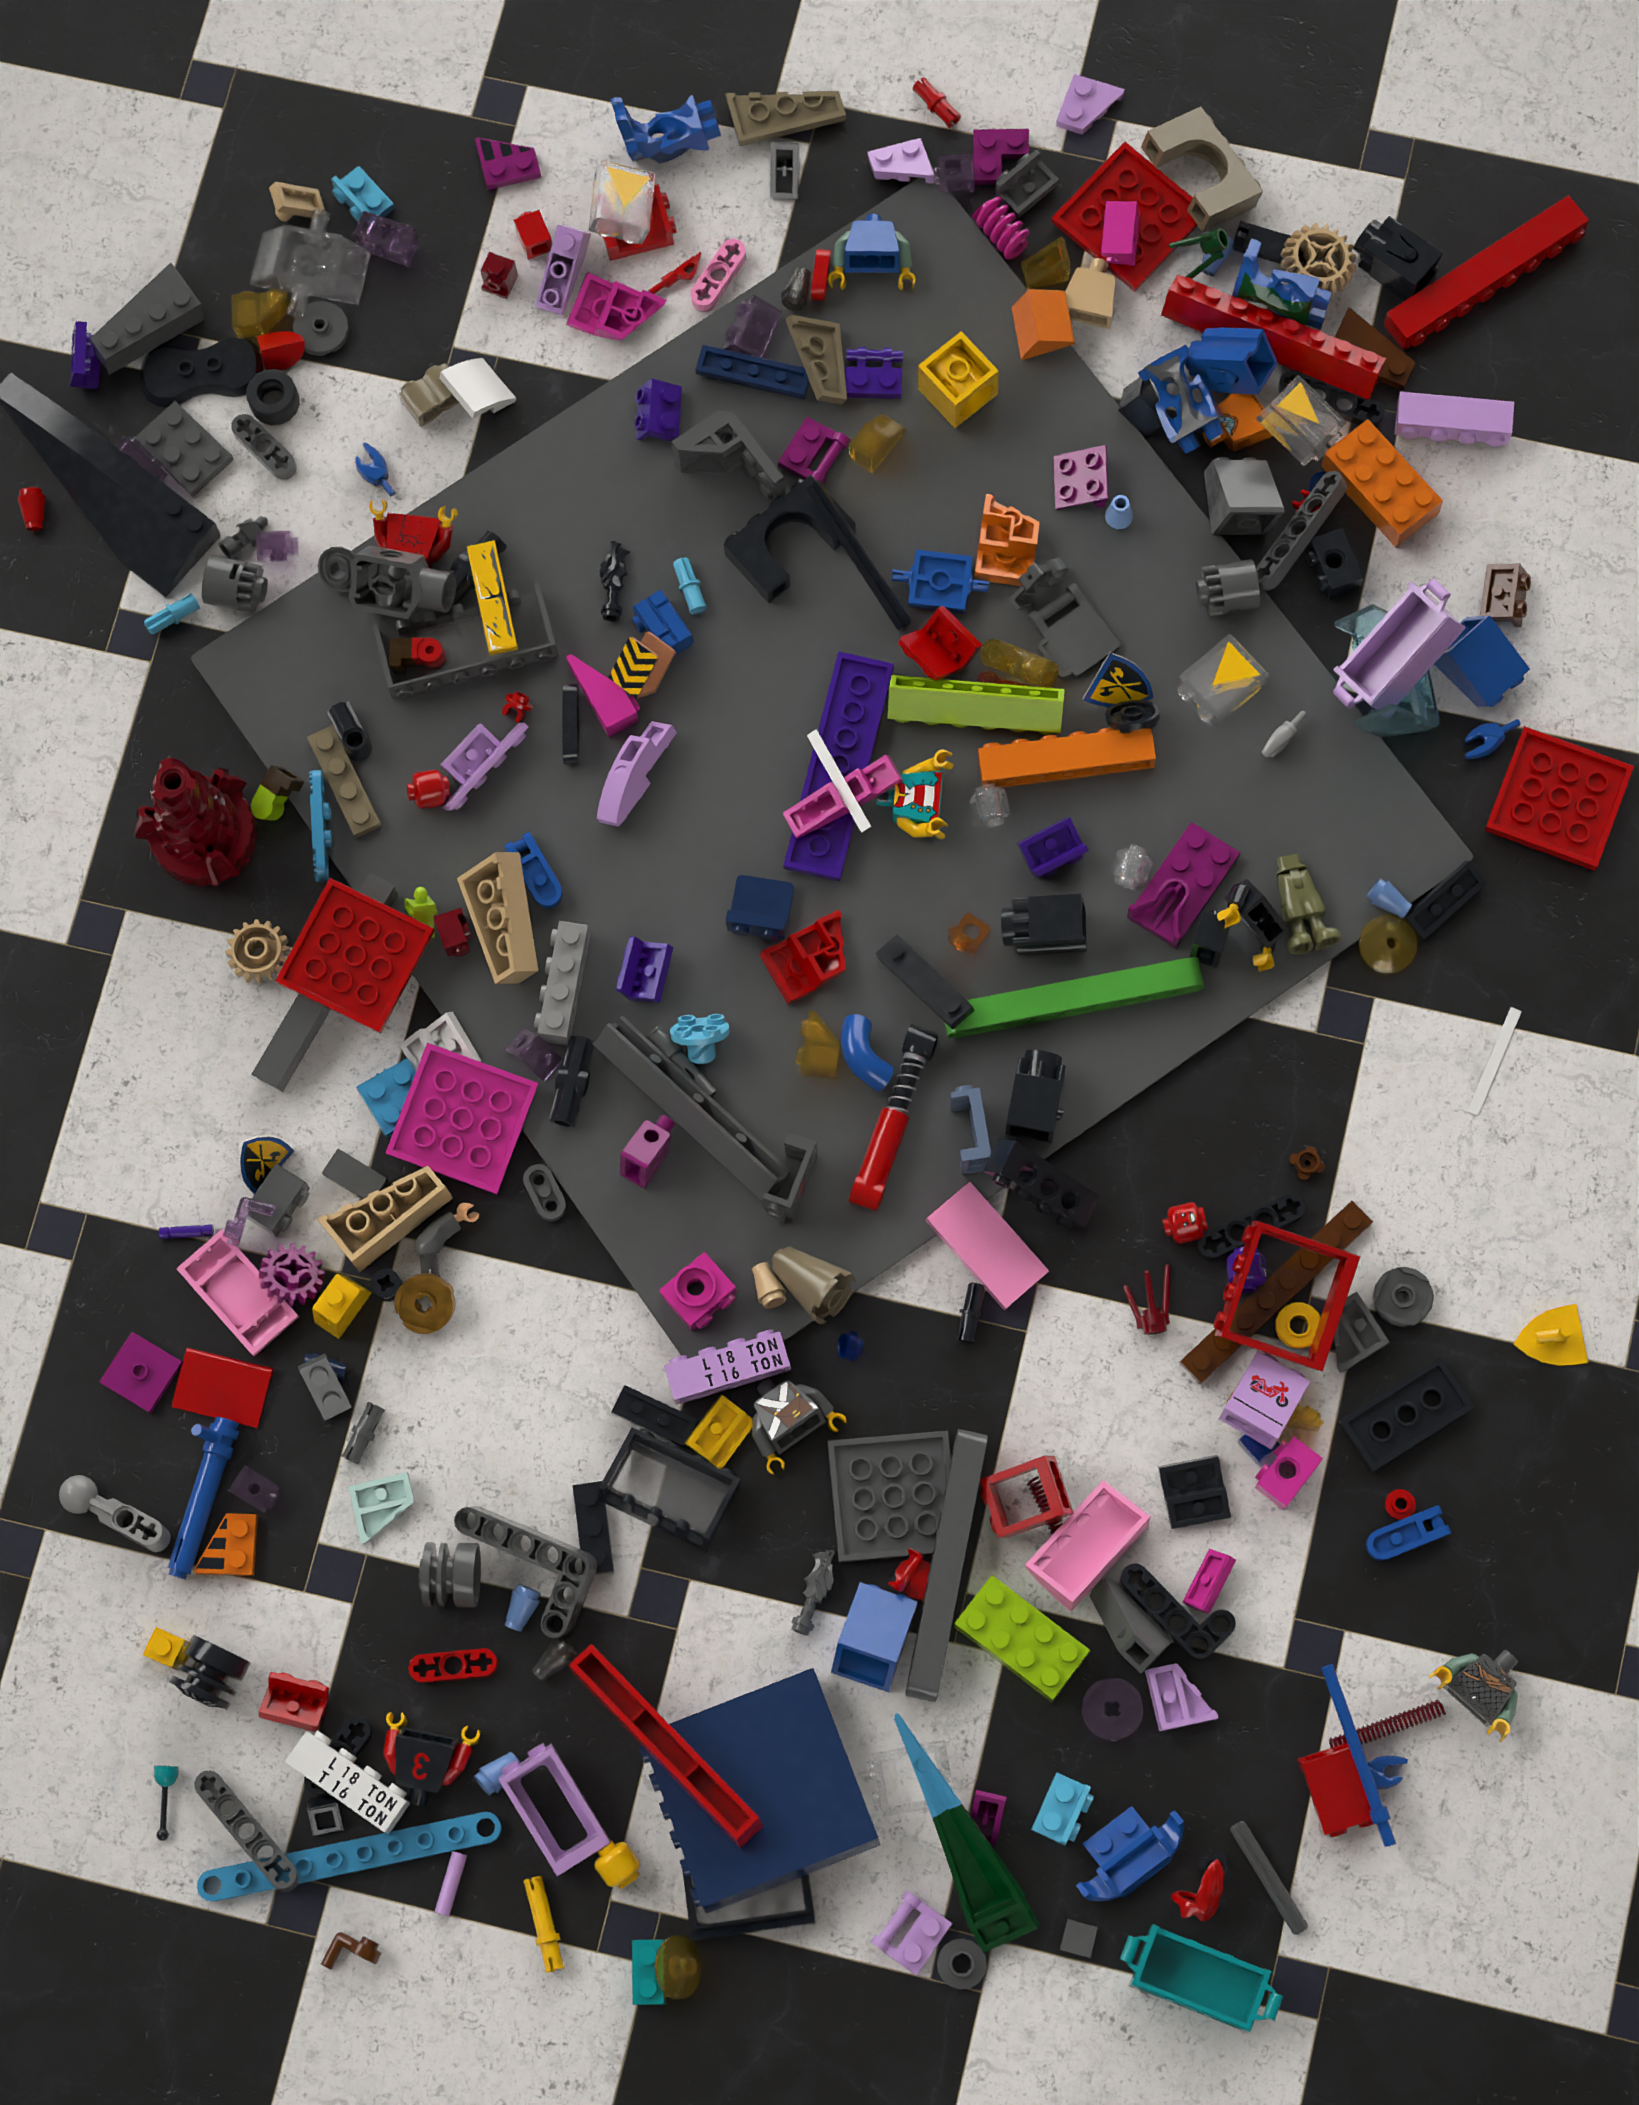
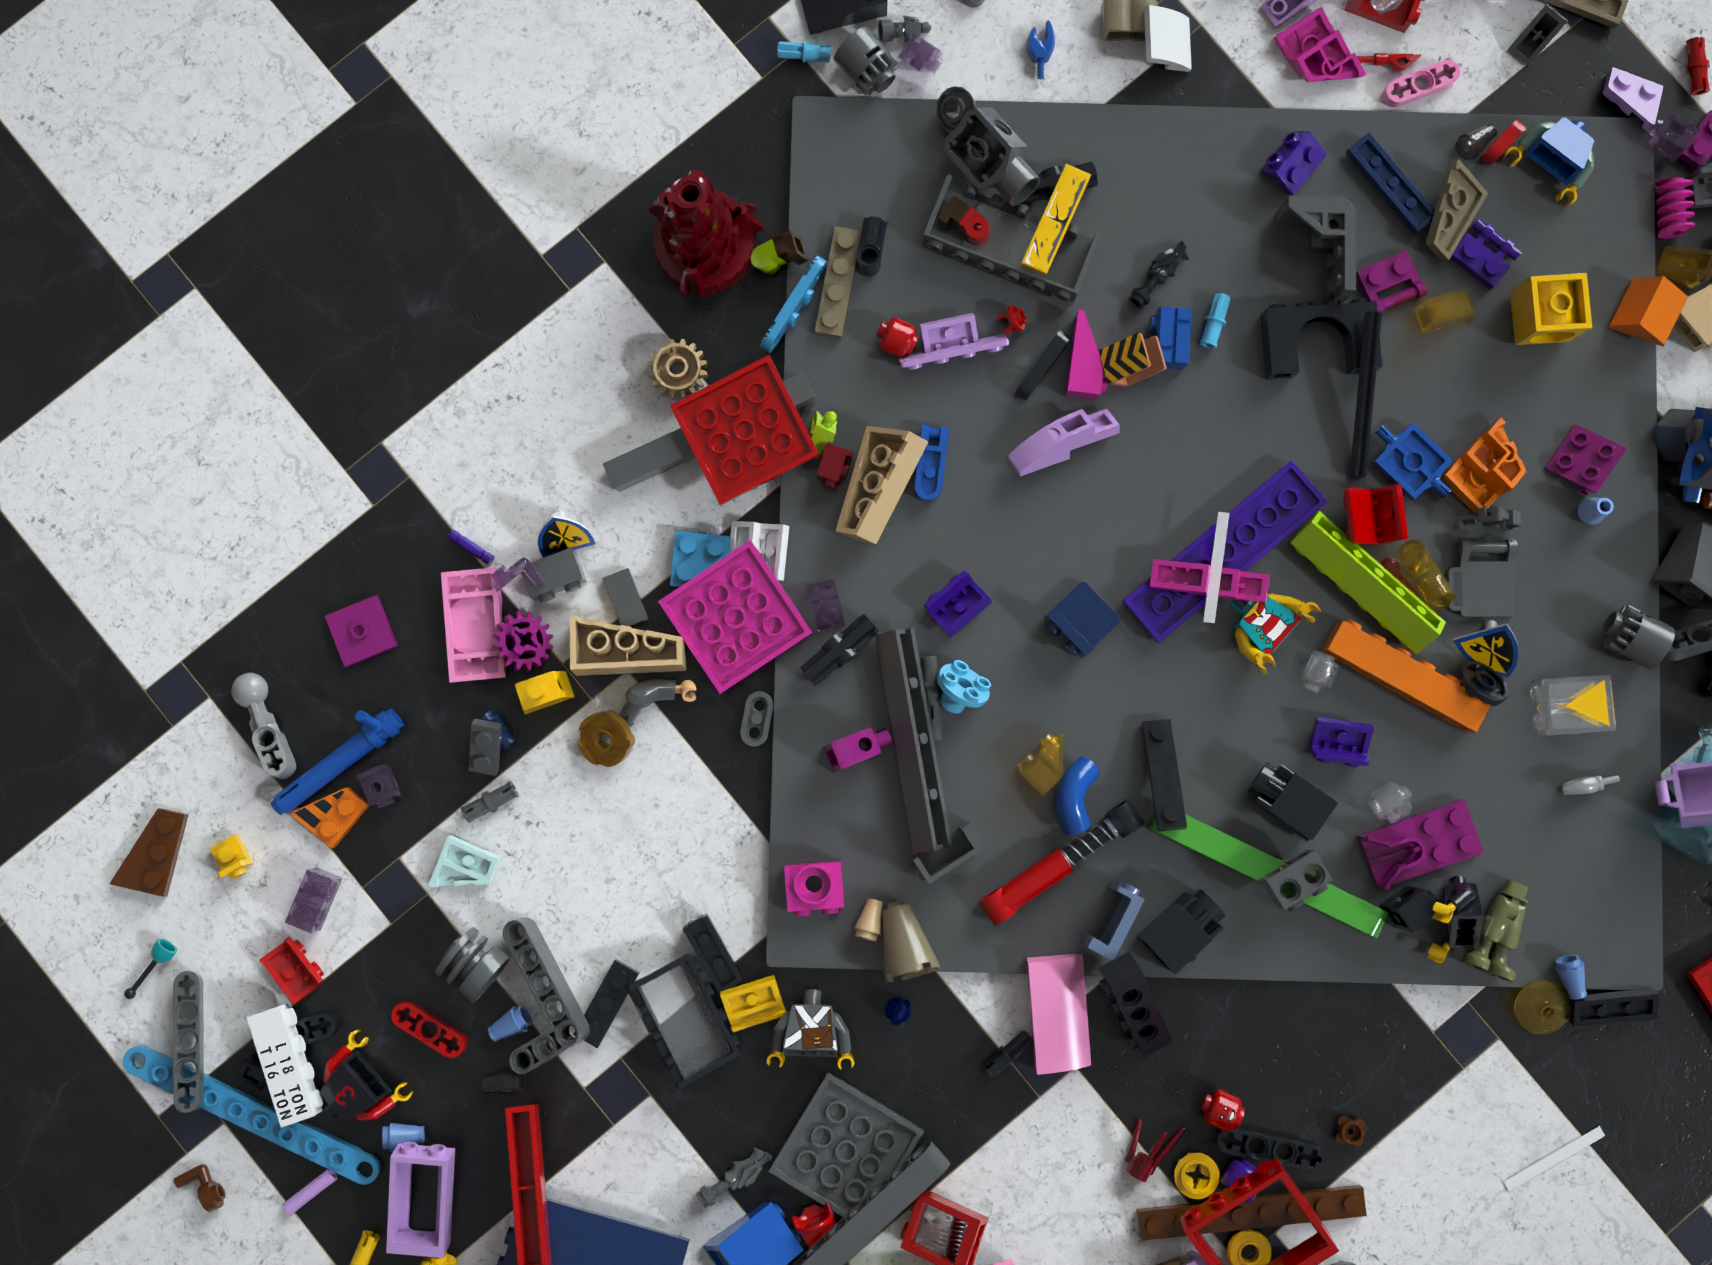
camera: 30 degrees right, 10 degrees up
black wheel [169,1635,251,1710] -> none
red piece [171,1348,274,1428] -> none
red torso [369,499,458,569] -> none
black wheel [371,1269,403,1302] -> none
light grey brick [534,921,591,1046] -> none
lavender brick [664,1330,791,1405] -> none
clear purple bracket [723,295,783,358] -> none
red slope [759,909,846,1005] -> none
clear orange bracket [948,913,990,955] -> none
none -> reddish brown wing [110,808,189,897]
none -> clear purple brick [285,868,343,933]
none -> yellow gear [1174,1152,1220,1199]
none -> dark grey brick [1260,849,1333,911]

